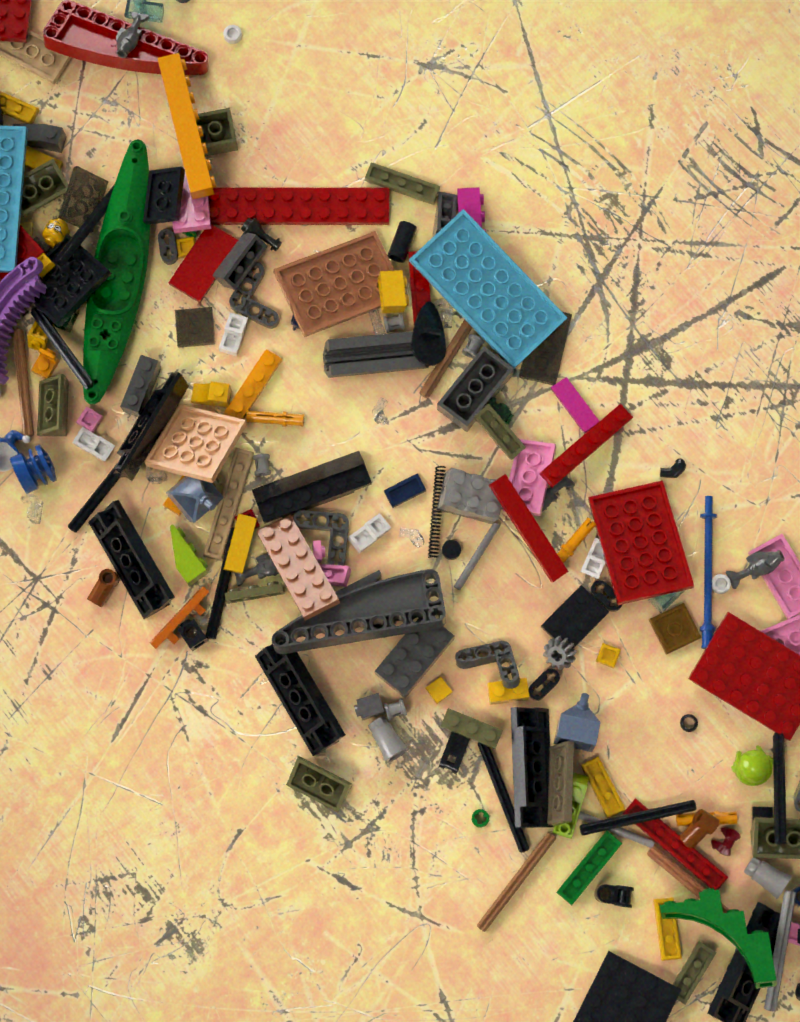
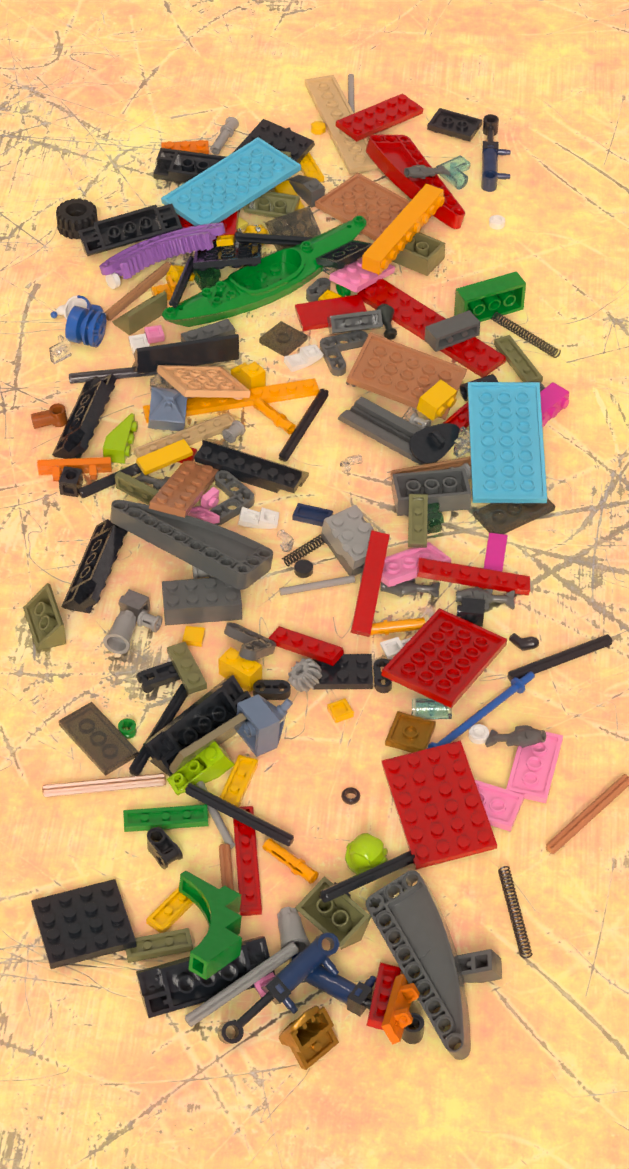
camera: 40 degrees right, 30 degrees down
dark orange piece [680,809,719,848] -> none
dark red piece [711,828,741,856] -> none
none -> clear smoke tile [58,702,139,776]
none -> red plate [268,626,344,666]
none -> black axle [279,388,329,462]
none -> nougat plate [315,173,431,241]
none -> dark grey brick [425,310,480,352]
none -> green brick [454,271,526,322]
none -> dark grey animal [456,586,515,611]
none -> black brick [456,597,485,627]
none -> piece [491,312,561,358]
none -> black axle [507,634,613,682]

